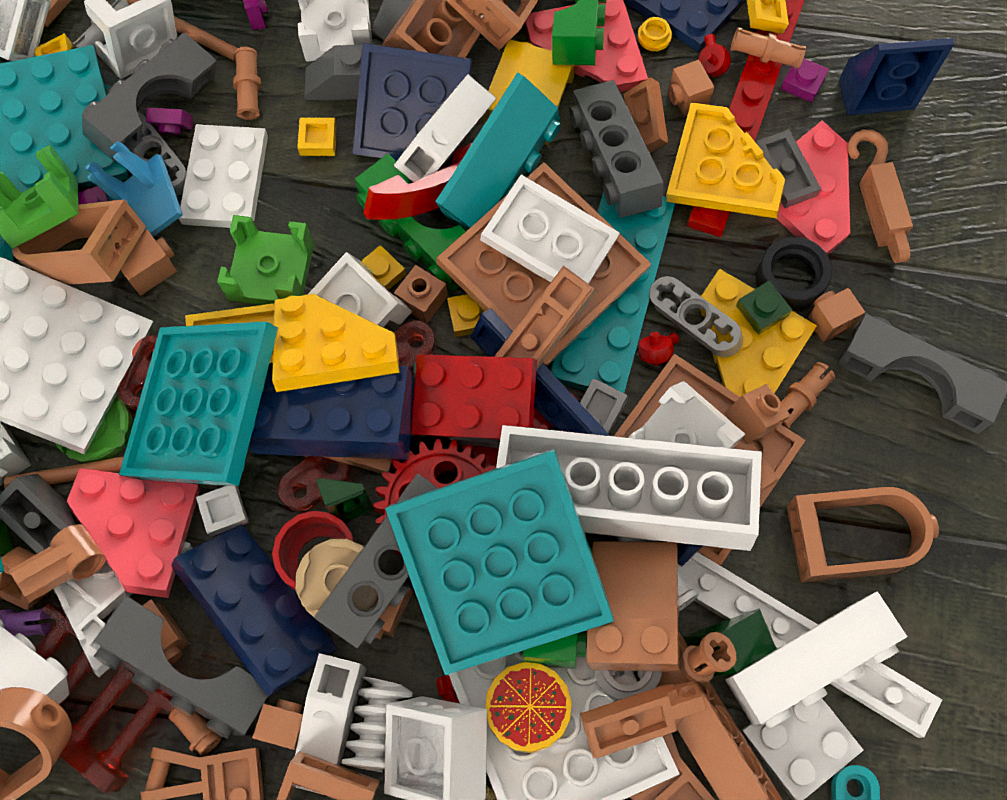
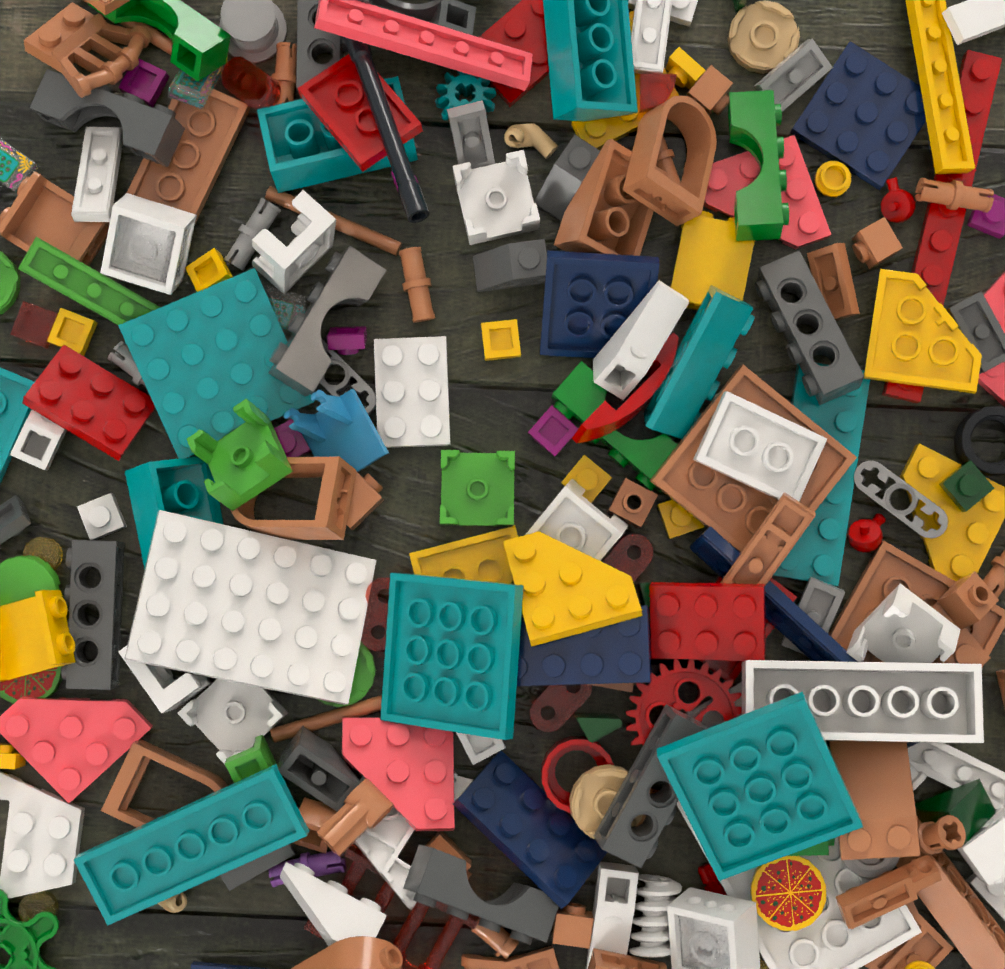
camera: 10 degrees left, 15 degrees up
none -> magenta plate [527,405,579,457]

